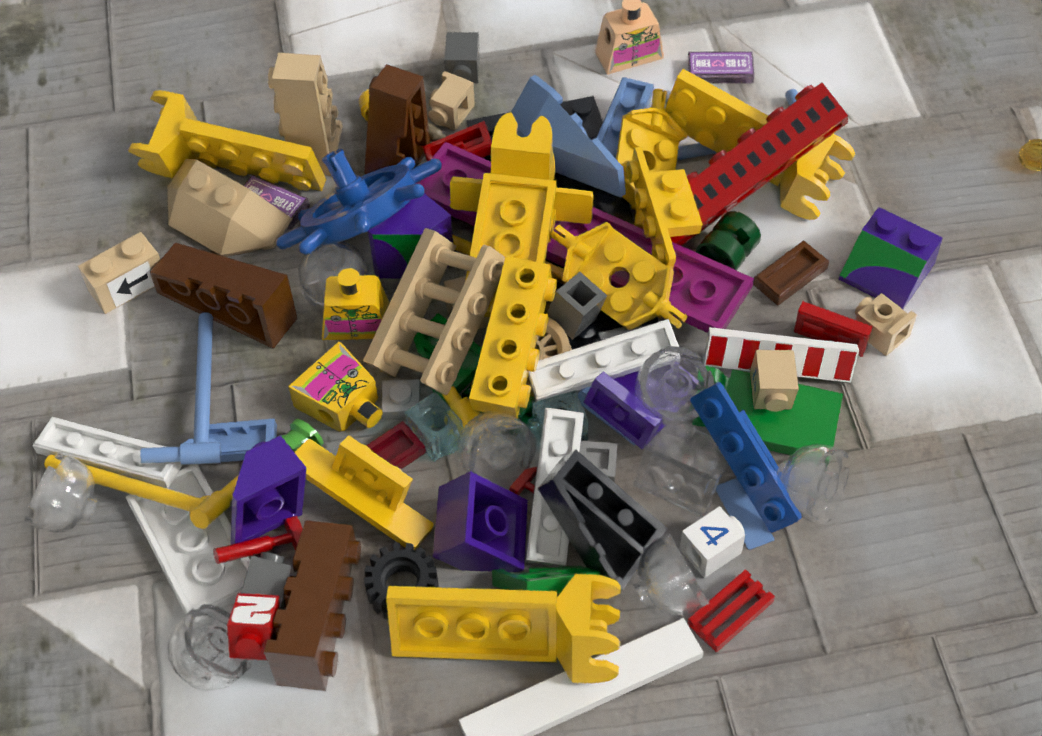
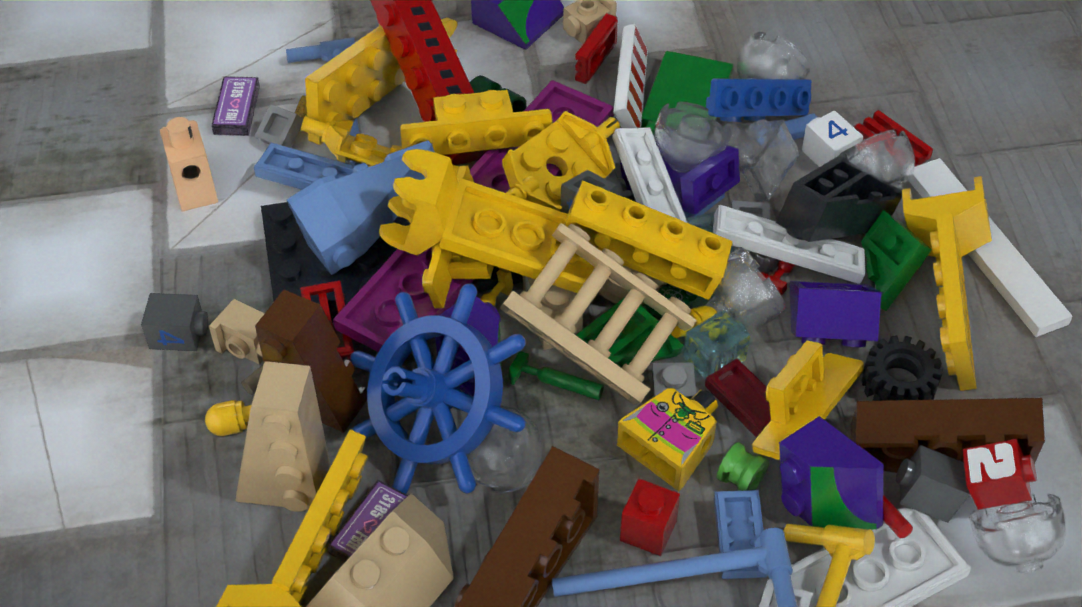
camera: 90 degrees left, 5 degrees down
yellow torso [322,268,390,340] -> none
tan brick [750,350,799,412] -> none
reddish brown tile [753,240,829,306] -> none
none -> red brick [620,478,680,556]

